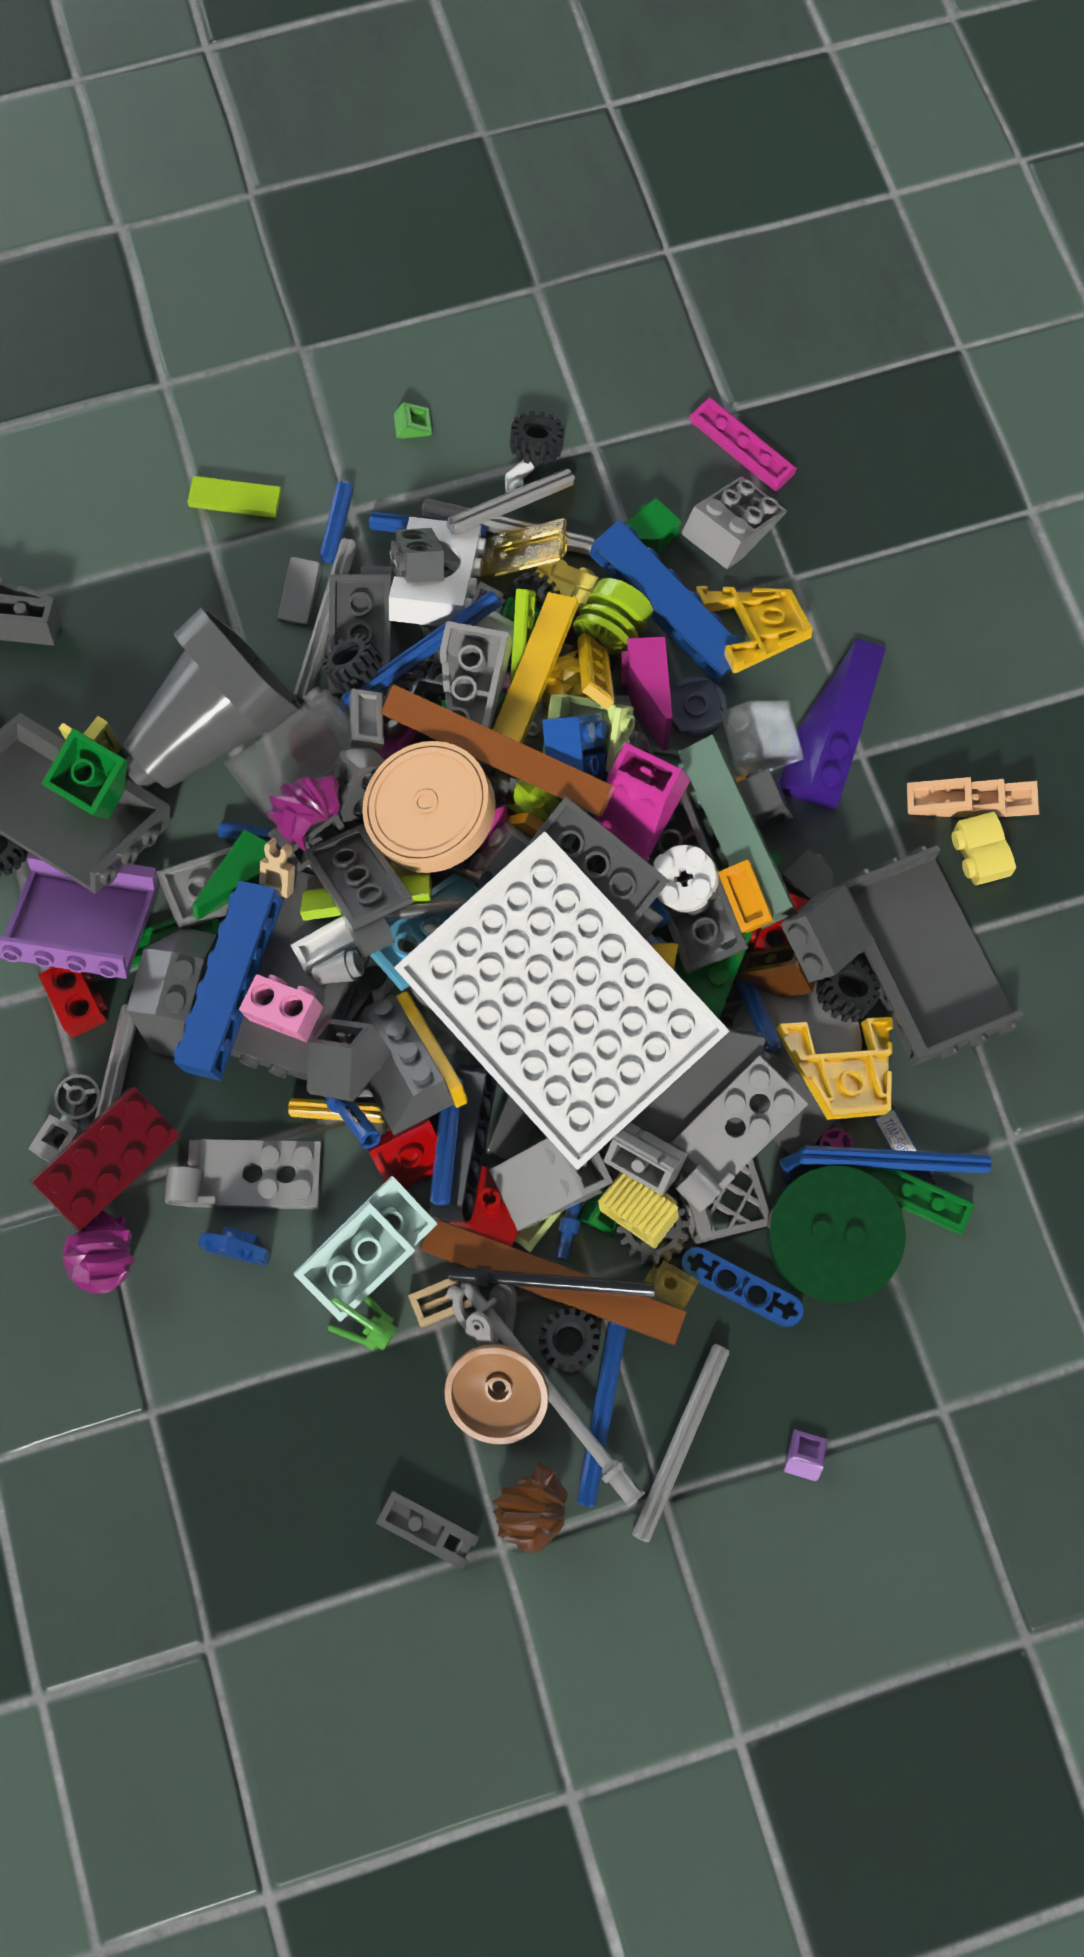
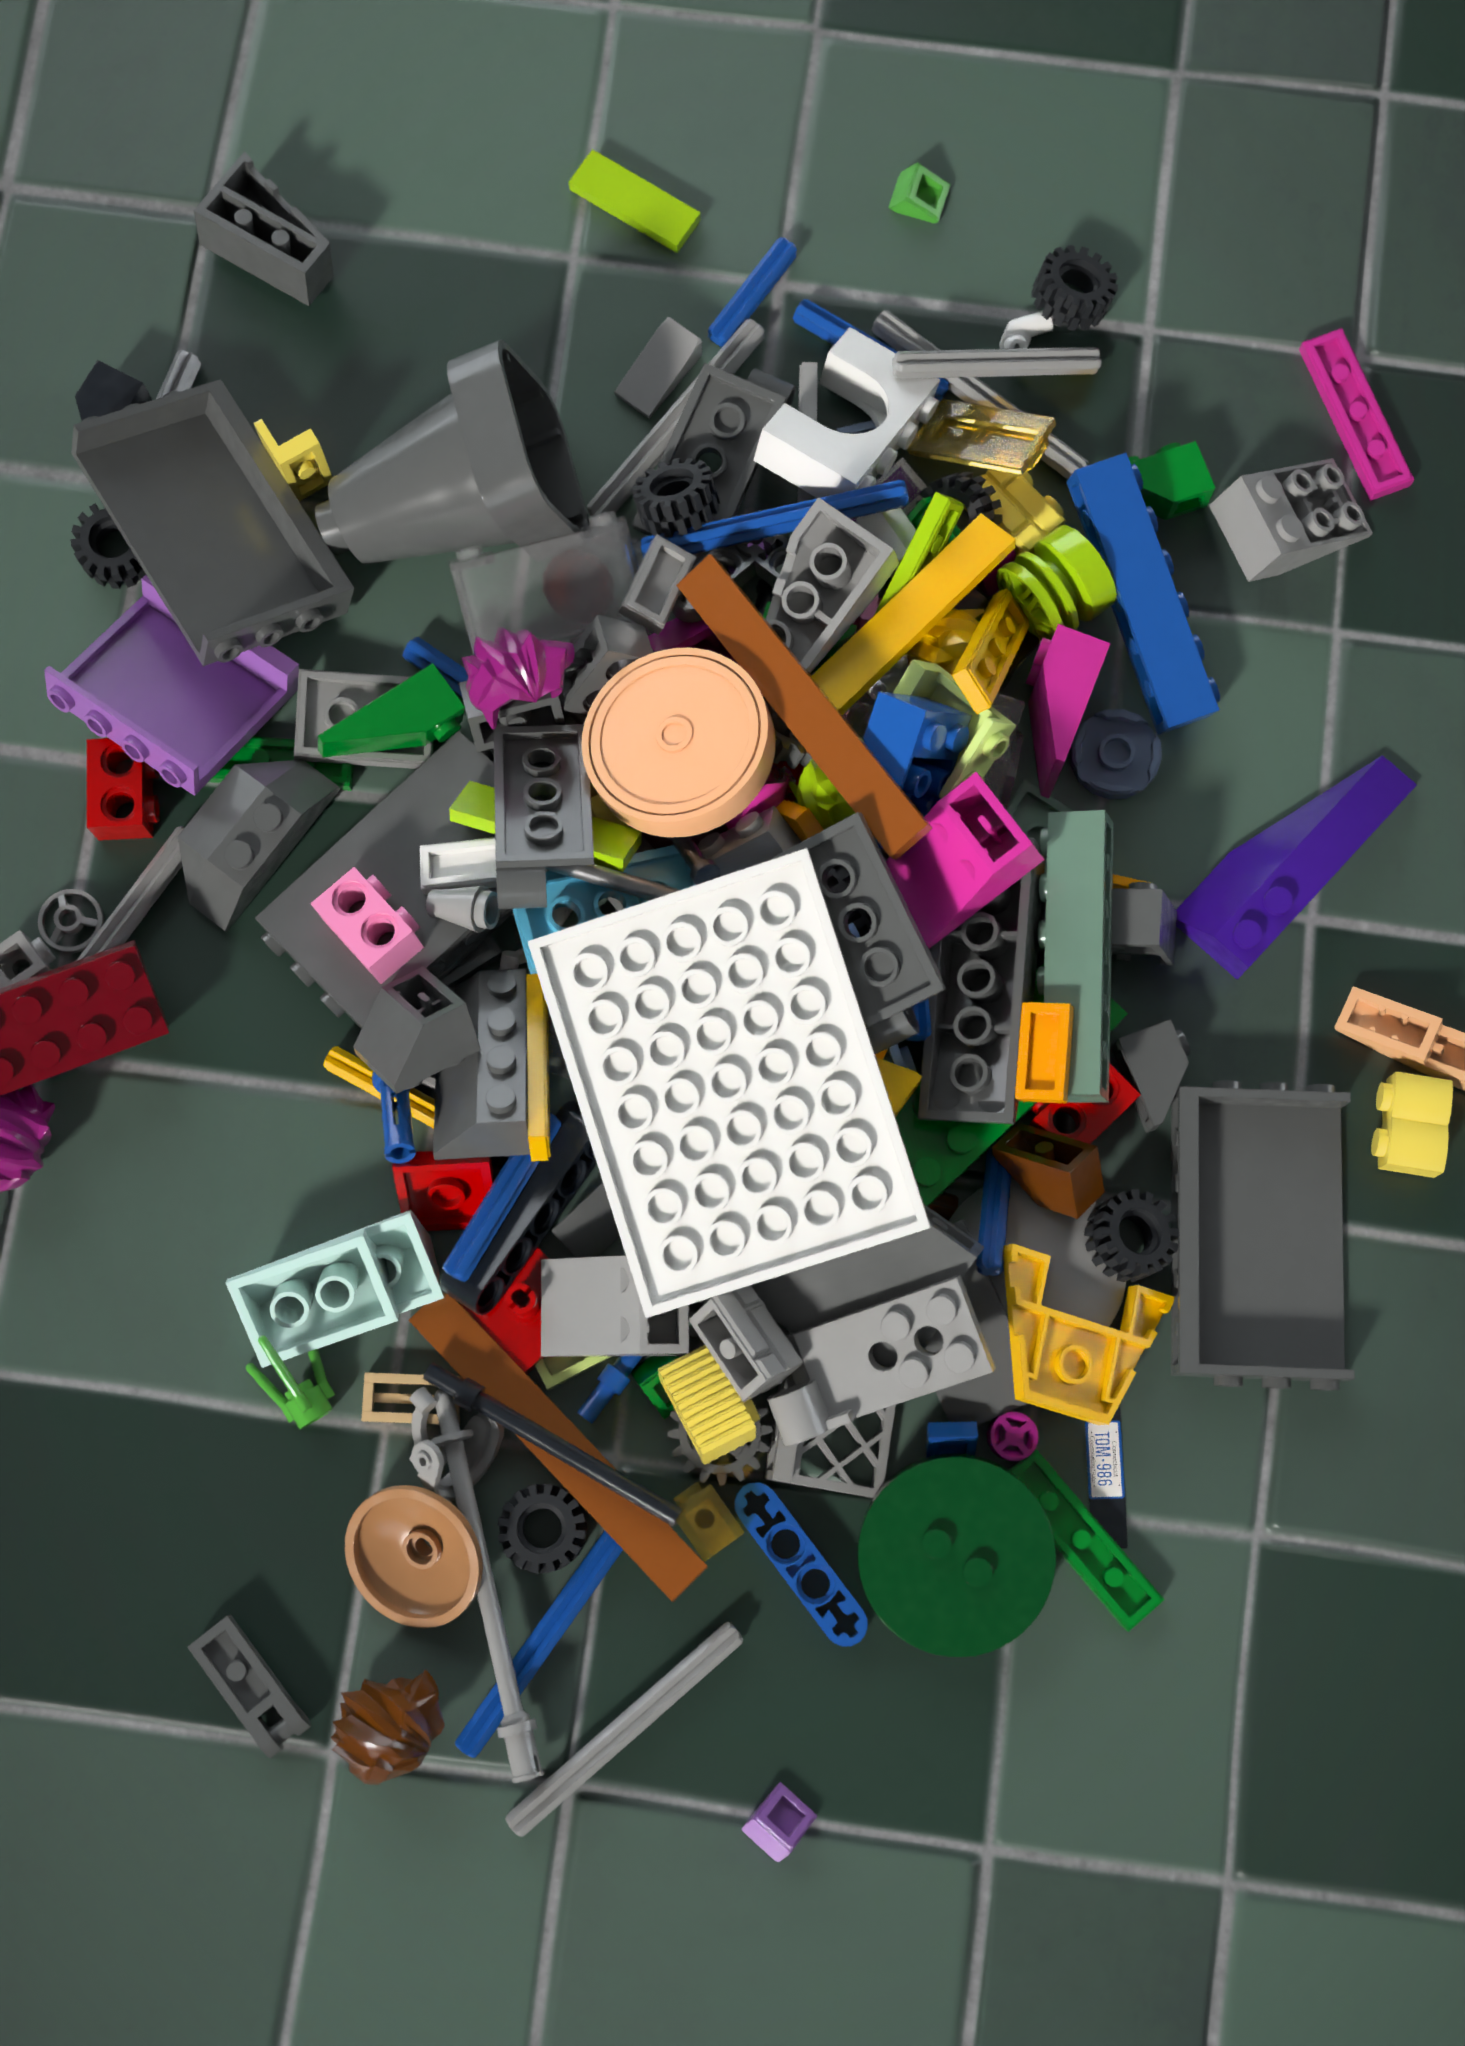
camera: 25 degrees right, 5 degrees up
green slope [41,728,127,820] -> none
light grey hinge [165,1139,322,1209] -> none
blue brick [174,881,284,1081] -> none
blue plate [198,1226,271,1267] -> none
tan plate [259,838,295,898] -> none
dark grey brick [391,528,444,583] -> none
white plate [654,845,719,912] -> none
yellow wing [696,586,813,673] -> none
clear slope [721,701,804,776] -> none
dark grey brick [781,884,872,982] -> none
blue axle [799,1145,992,1174] -> none

